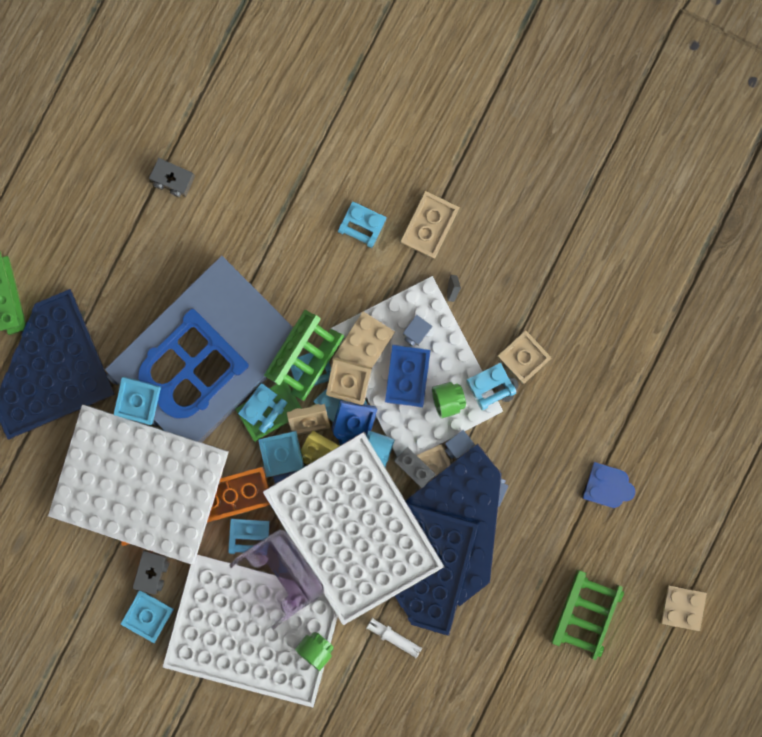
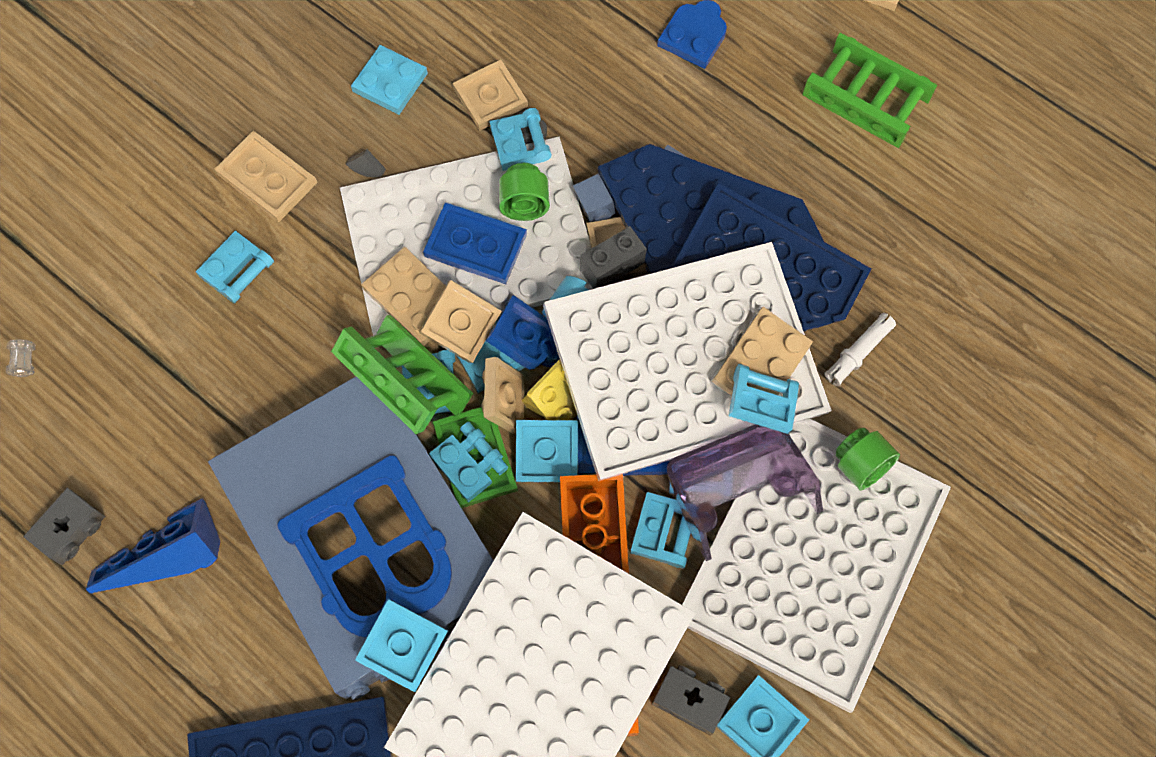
camera: 75 degrees left, 15 degrees down
sand blue brick [403,315,432,346] -> none
none -> clear bush [6,340,36,377]
none -> blue wedge [86,498,220,594]
none -> medium azure plate [351,45,428,115]
none -> tan plate [711,307,813,396]
none -> medium azure plate [728,364,799,434]

